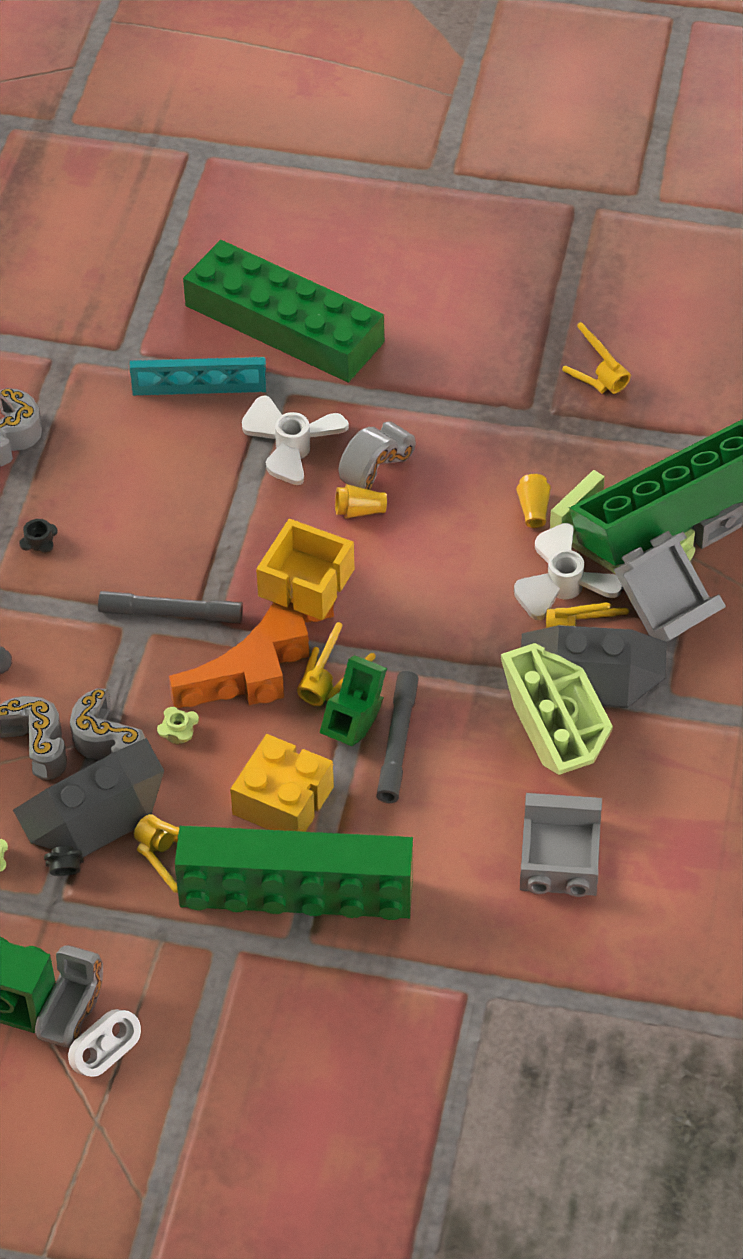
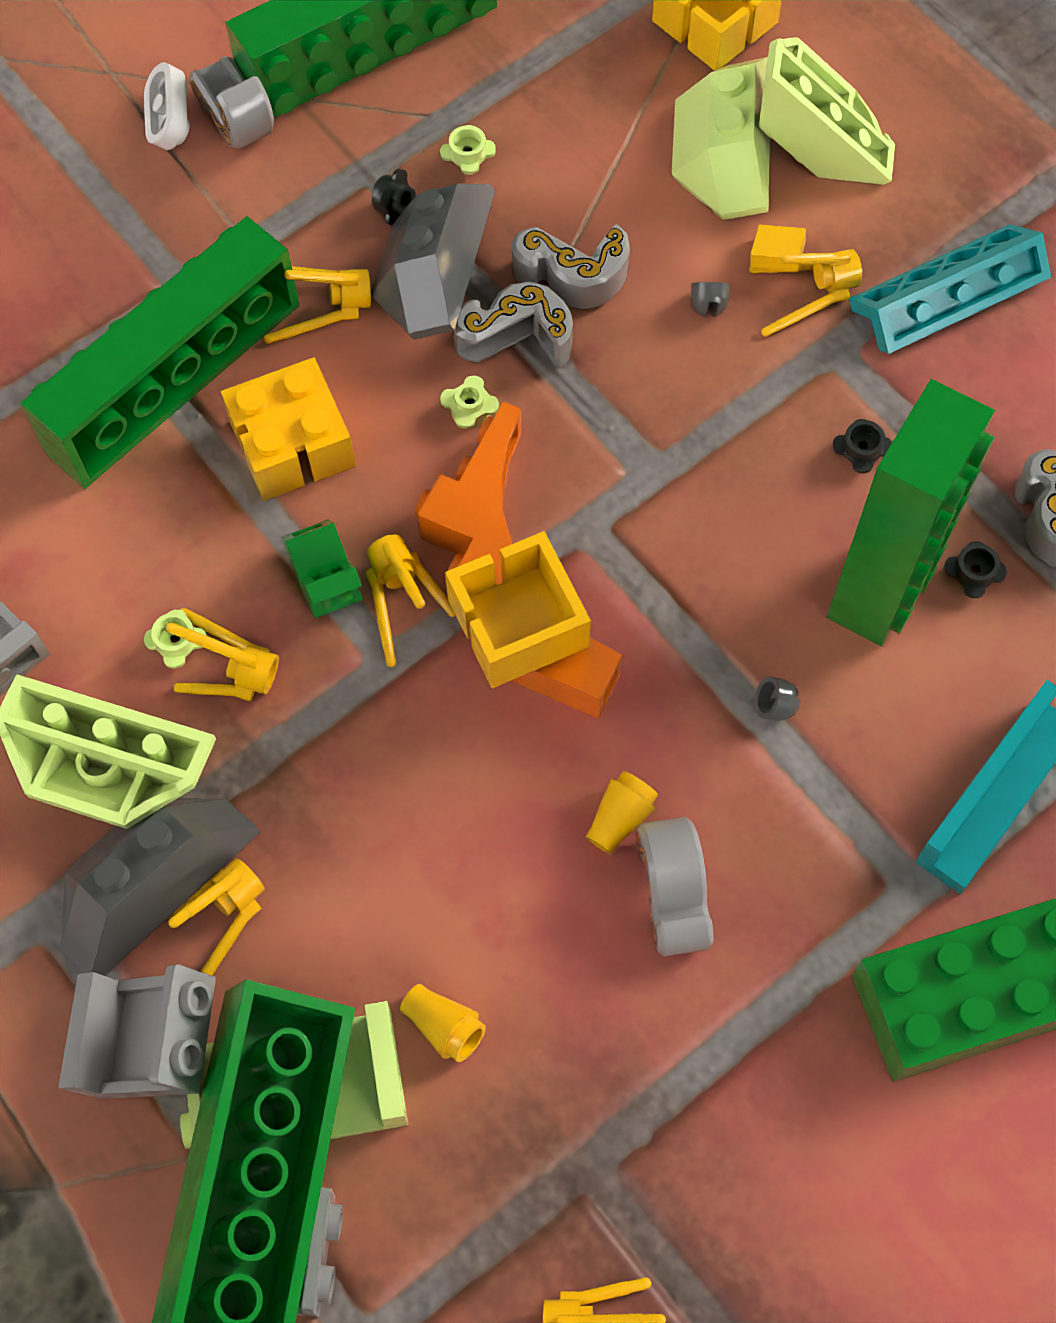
camera: 130 degrees right, 15 degrees up
dark grey piece [98,591,243,624] -> none
white piece [242,396,349,485] -> none
dark grey piece [376,671,419,803] -> none
white piece [514,523,623,620] -> none
none -> yellowish green plate [144,610,207,669]
none -> yellow plant [166,608,279,702]
none -> dark grey hinge [755,677,800,721]
none -> green brick [826,379,995,647]
none -> pearl dark grey plate [944,541,1007,599]

